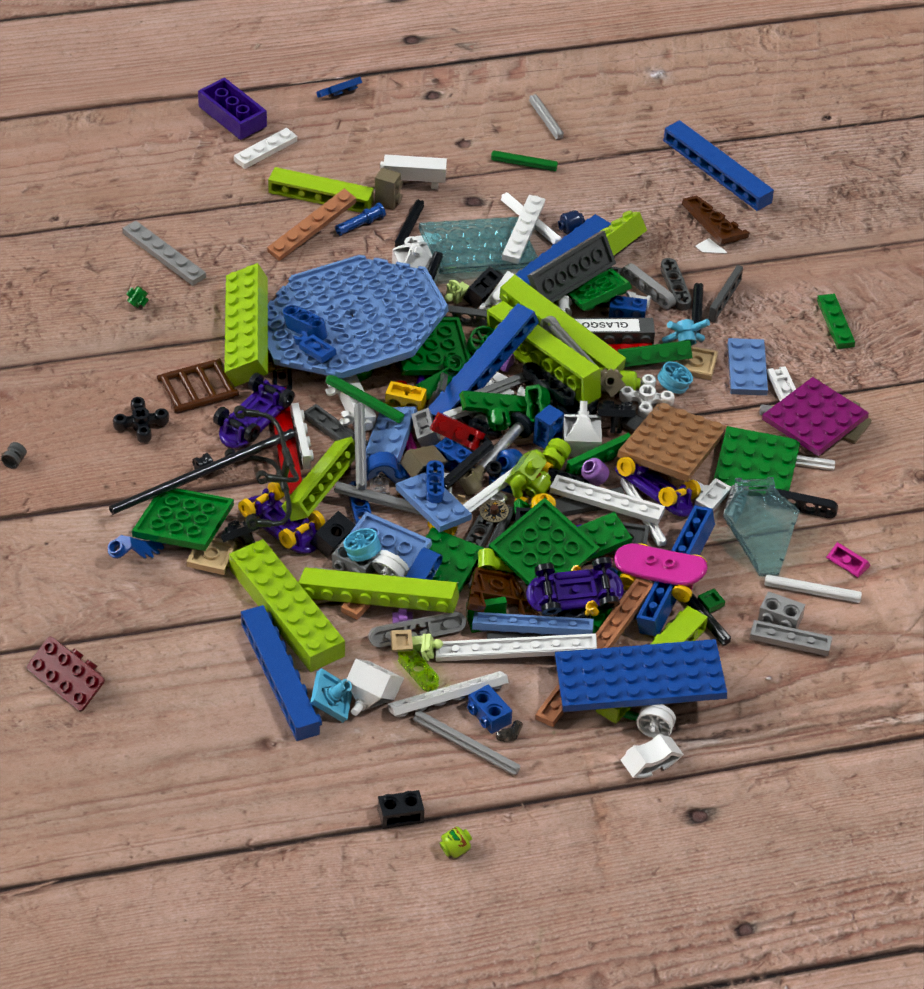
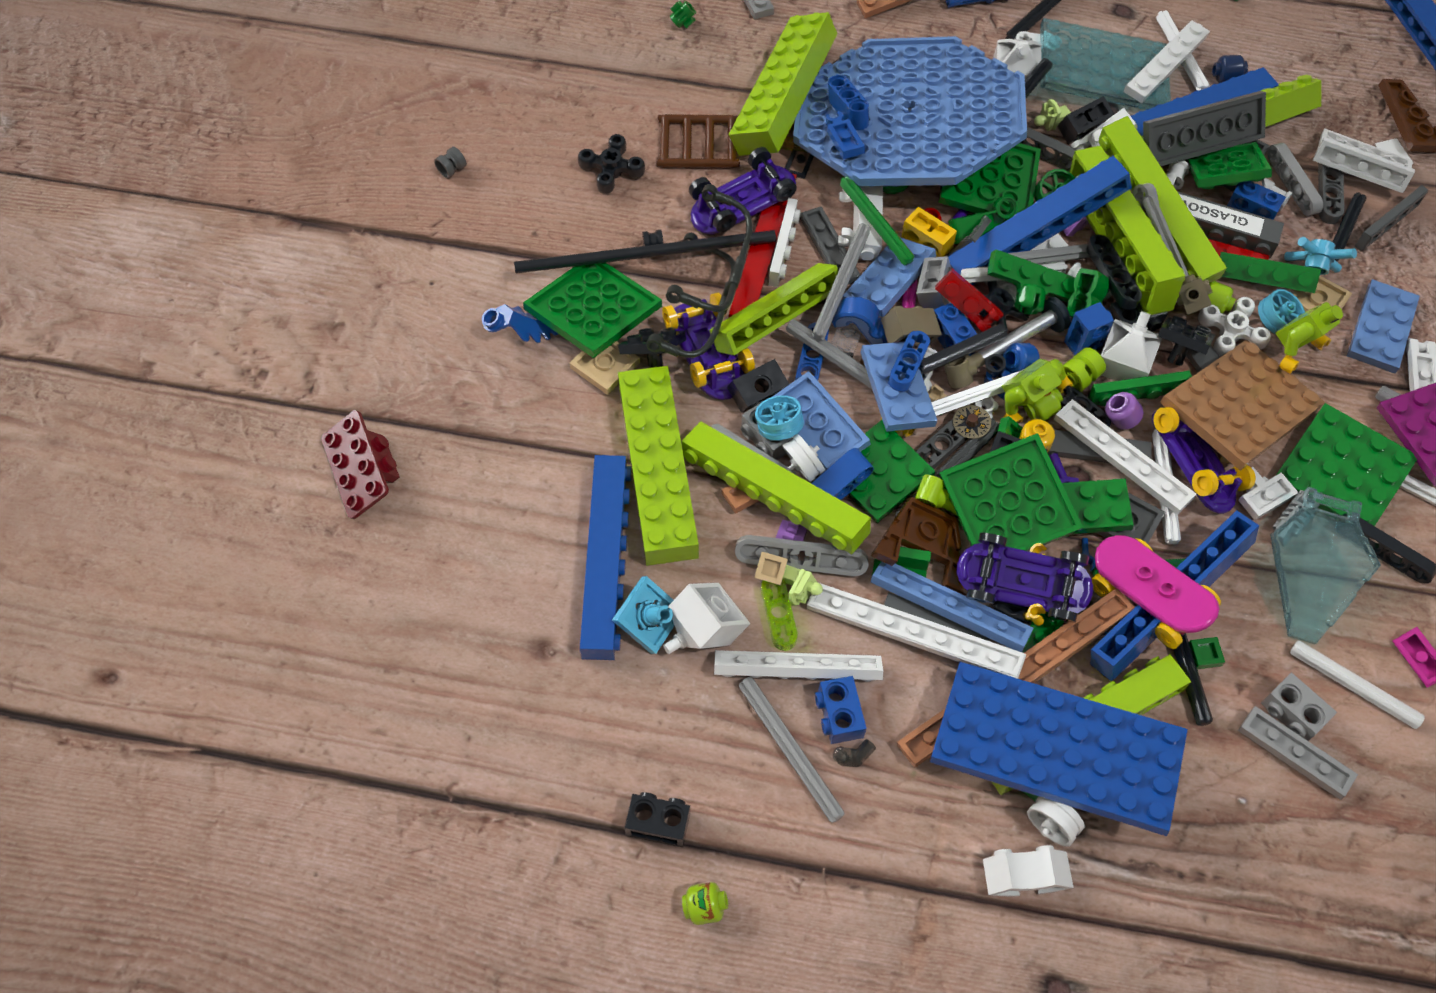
camera: 25 degrees right, 15 degrees up
none -> lime torso [1275,302,1343,374]
none -> white fence [1313,129,1415,193]

